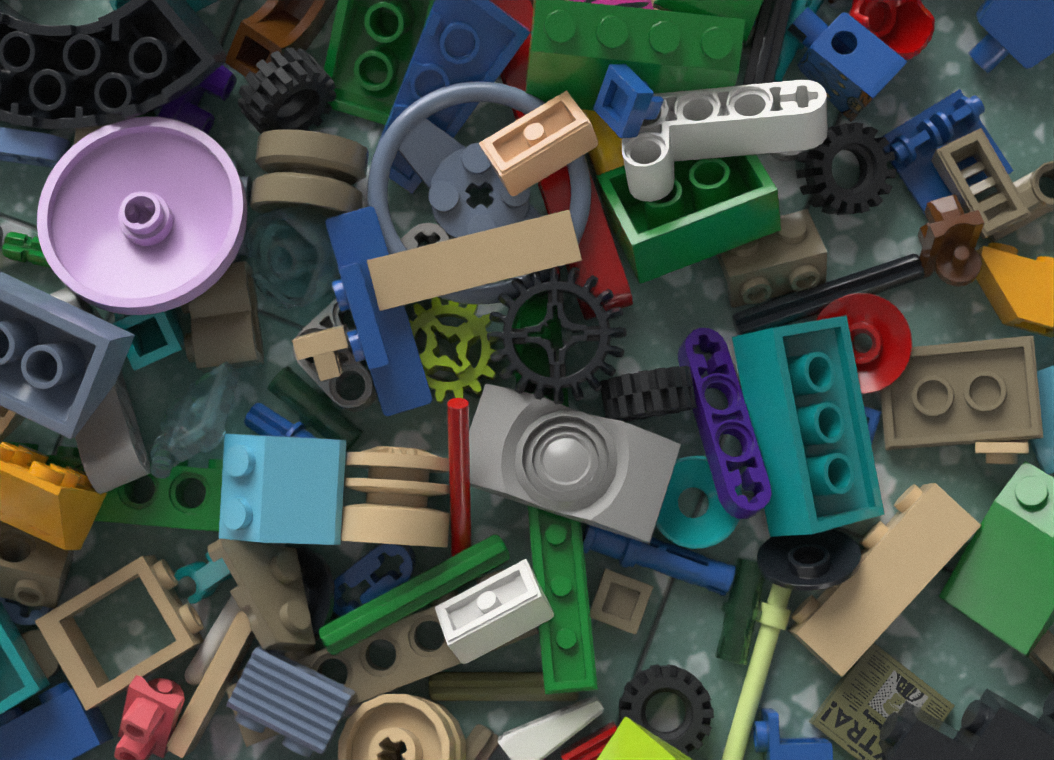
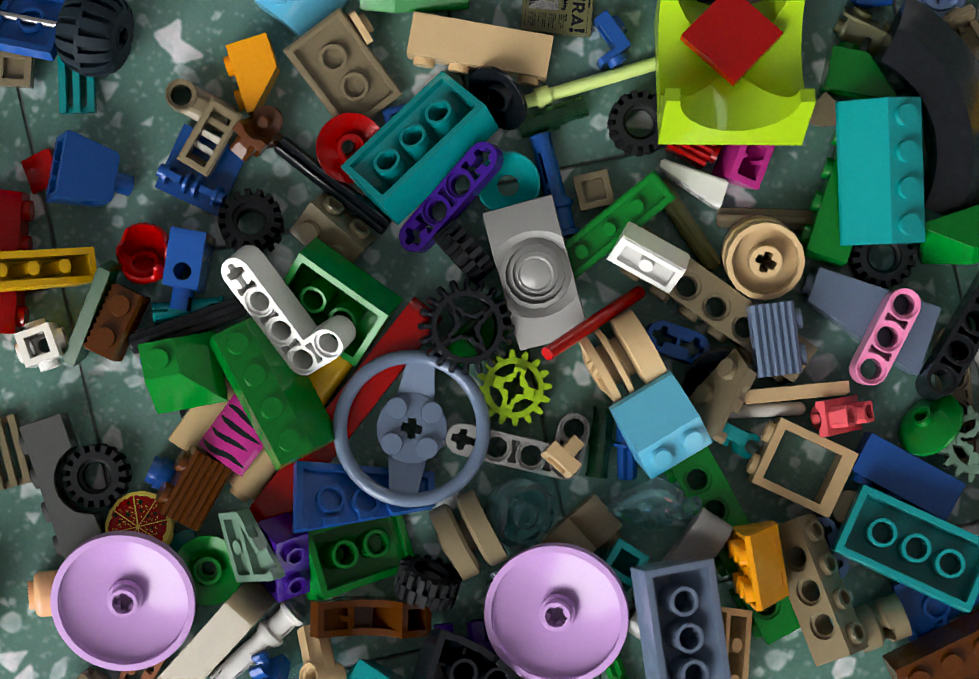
camera: 125 degrees left, 5 degrees up
green axle [319,534,510,655] -> none
blue bracket [325,206,432,416] -> none
tan tile [367,210,582,311] -> none
light nougat slope [479,90,598,197] -> none
blue tile [593,64,664,138] -> none

